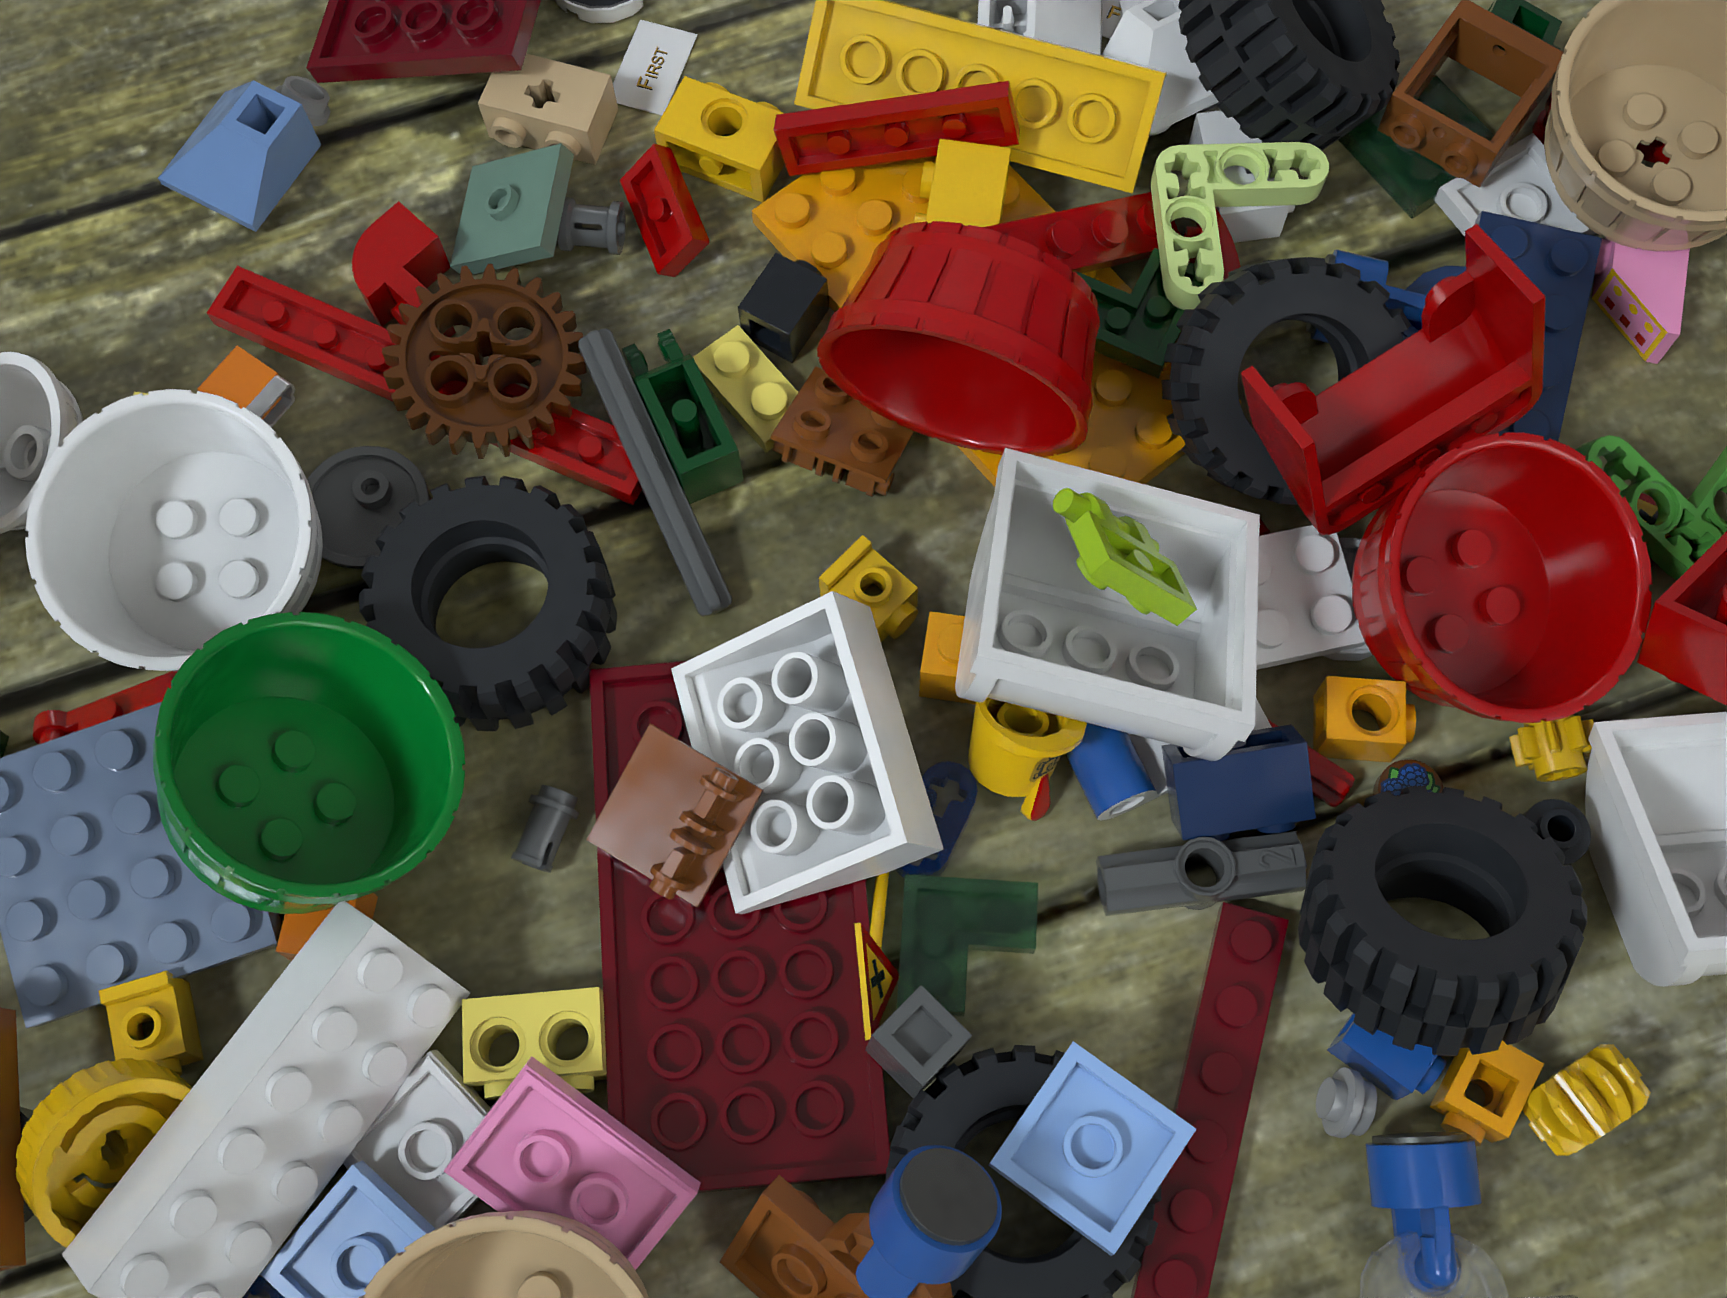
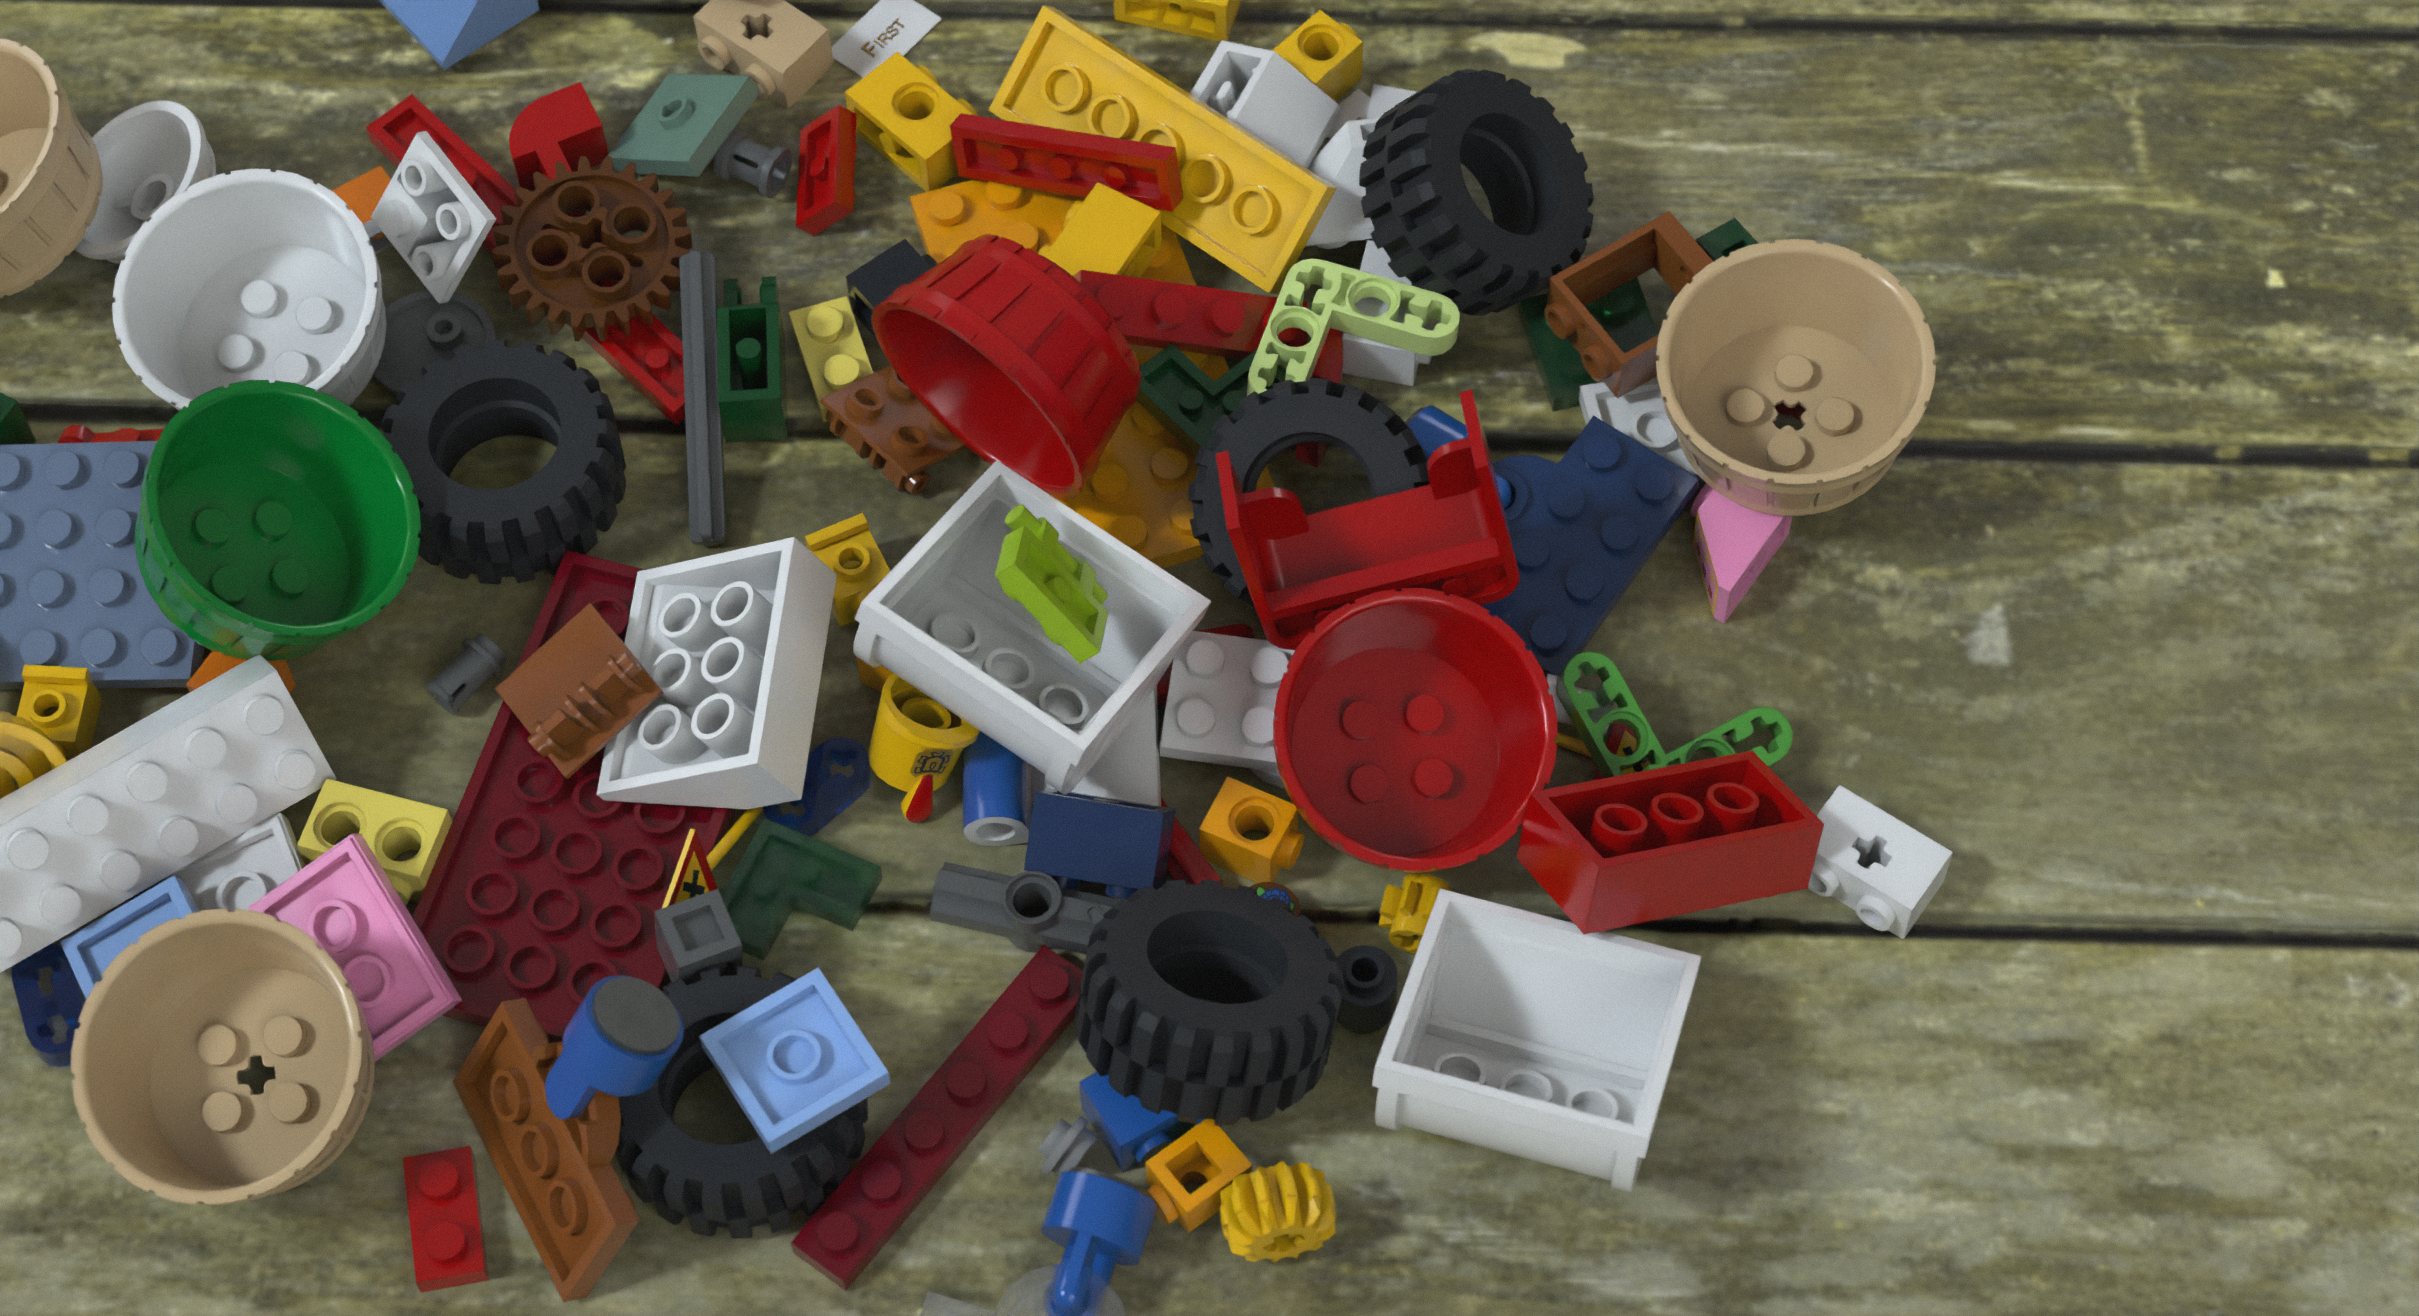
camera: 20 degrees right, 10 degrees down
none -> white slope [371,131,496,304]

